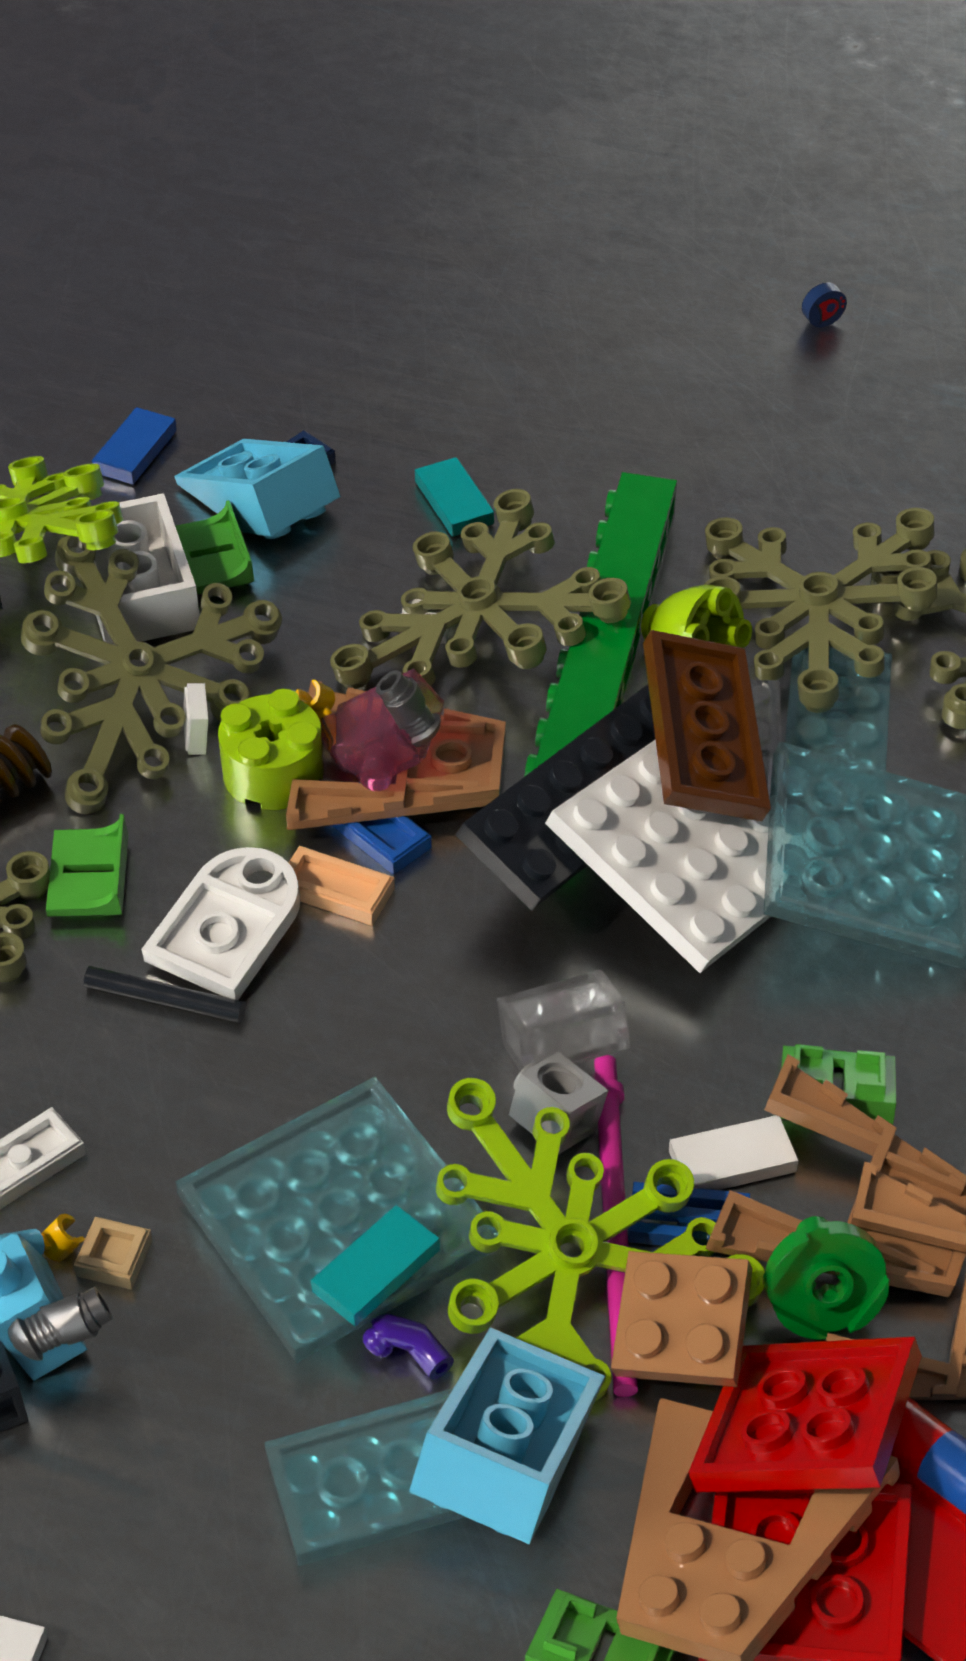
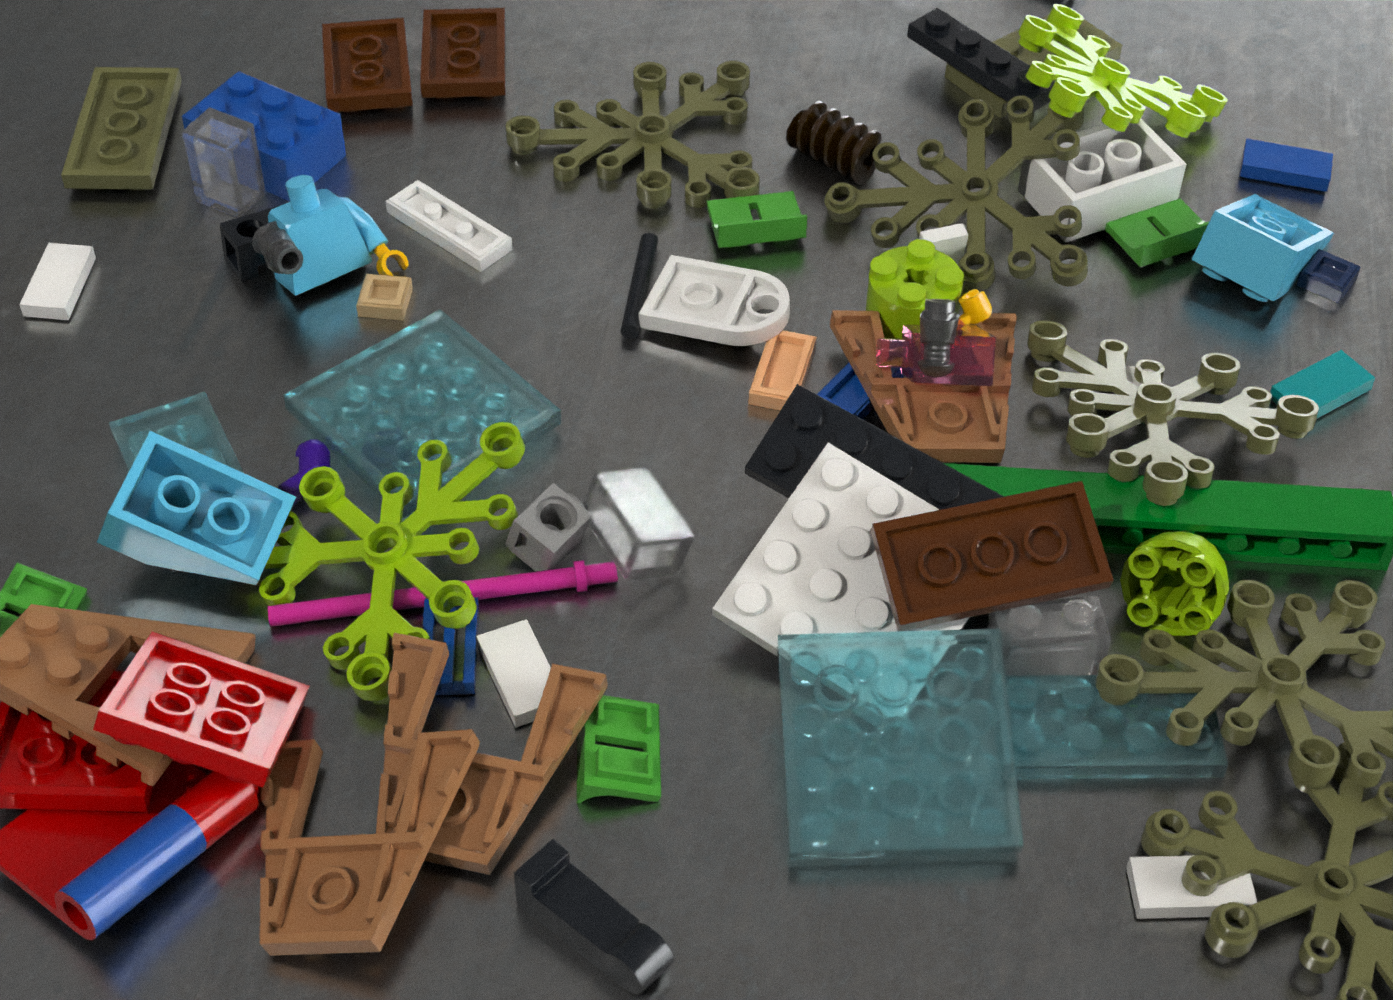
camera: 80 degrees right, 0 degrees up
teal tile [311,1205,440,1327] -> none
medium nougat plate [611,1251,753,1387] -> none
green plate [763,1216,889,1340] -> none

